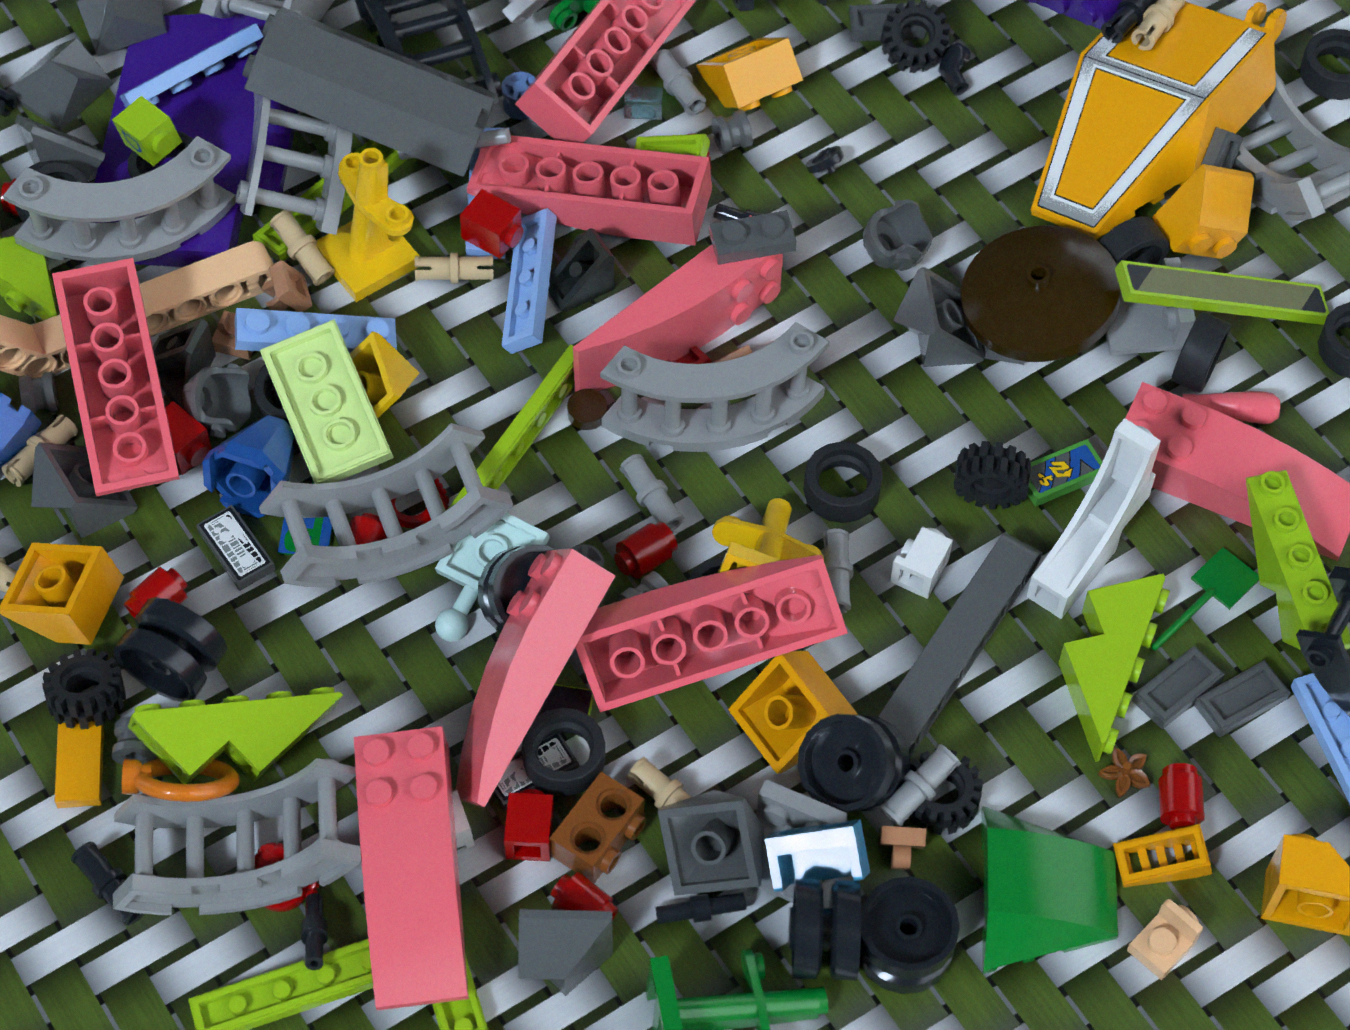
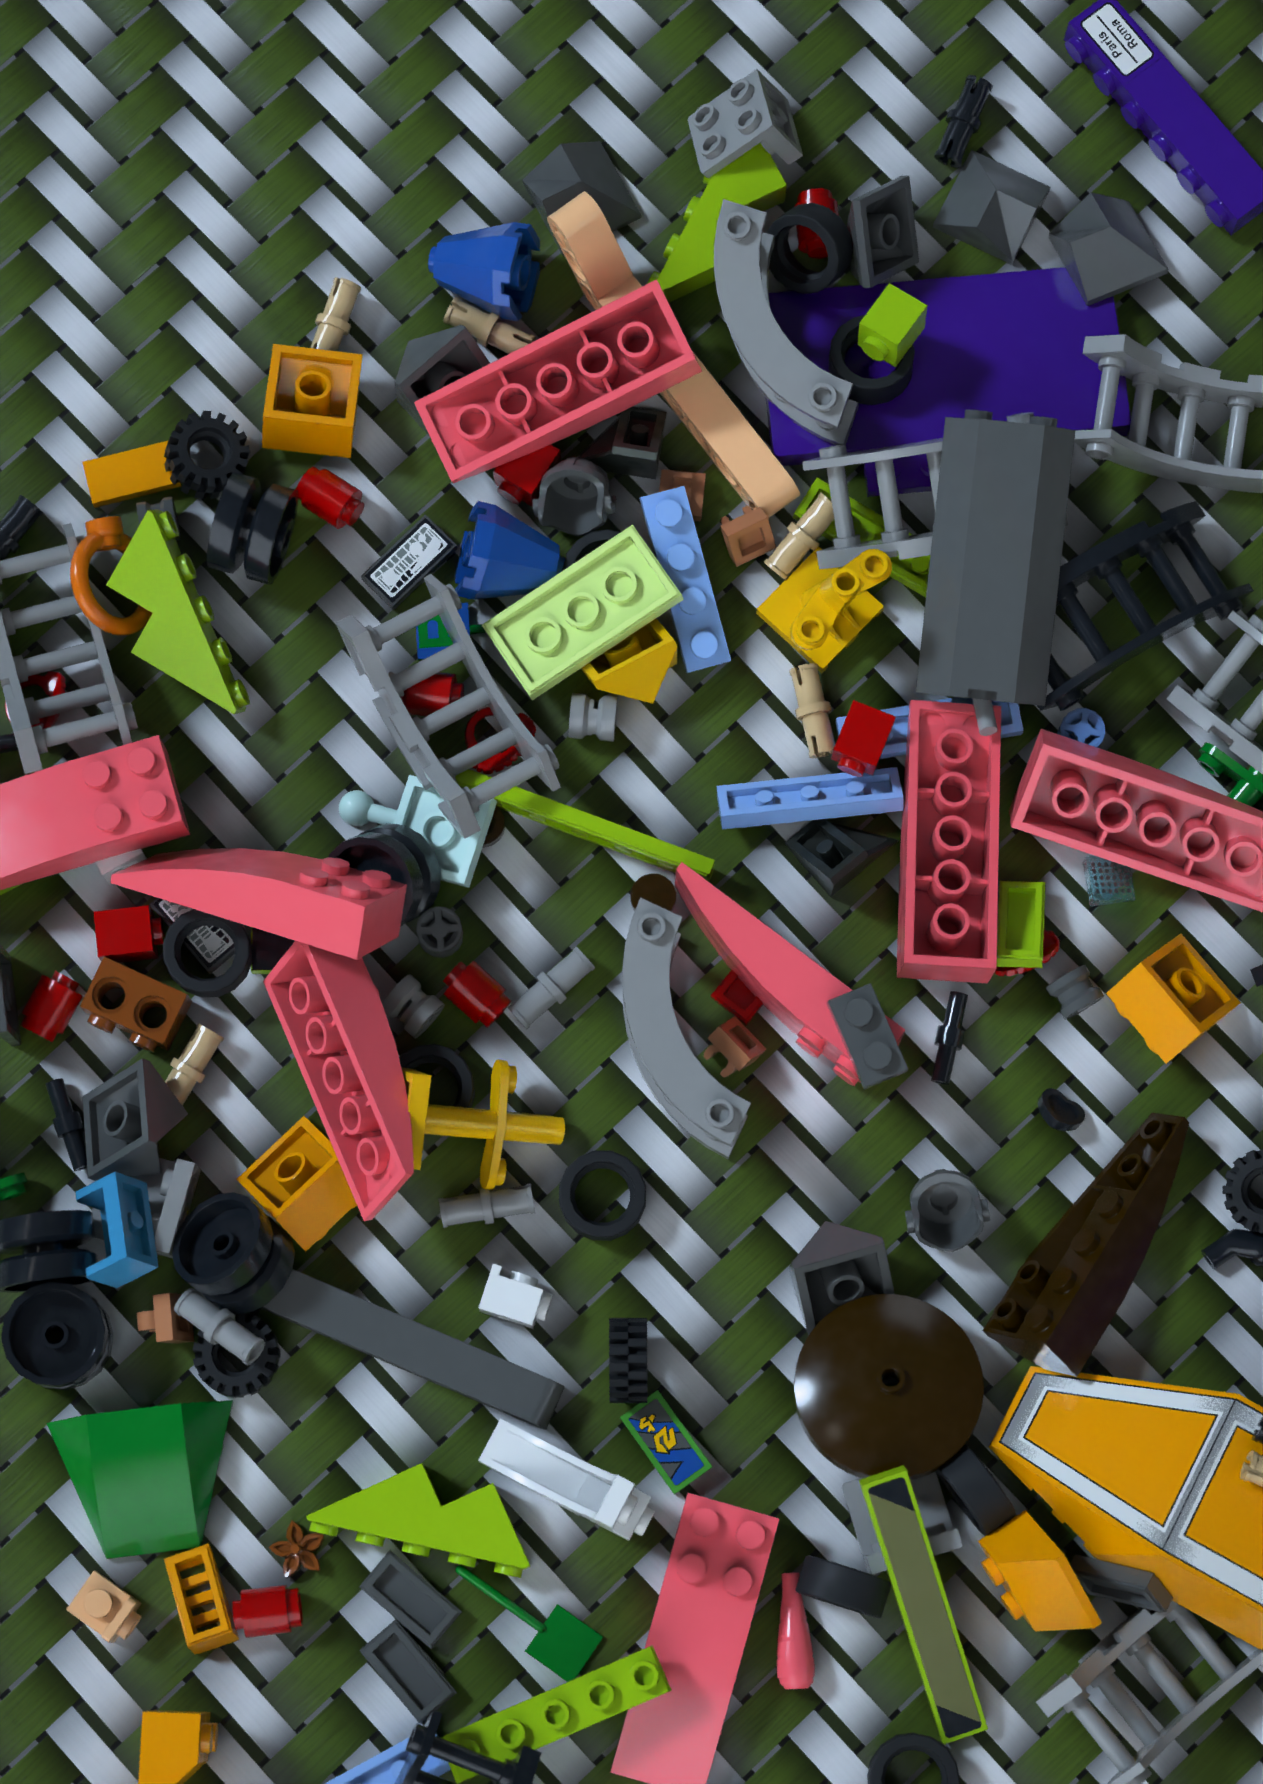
camera: 80 degrees right, 20 degrees up
dark grey wheel [19,371,60,414] -> none
light blue plate [120,23,264,108] -> none
light grey pin [650,49,707,115] -> none
none -> light grey wheel [568,693,618,742]
none -> dark brown wedge [983,1113,1189,1377]

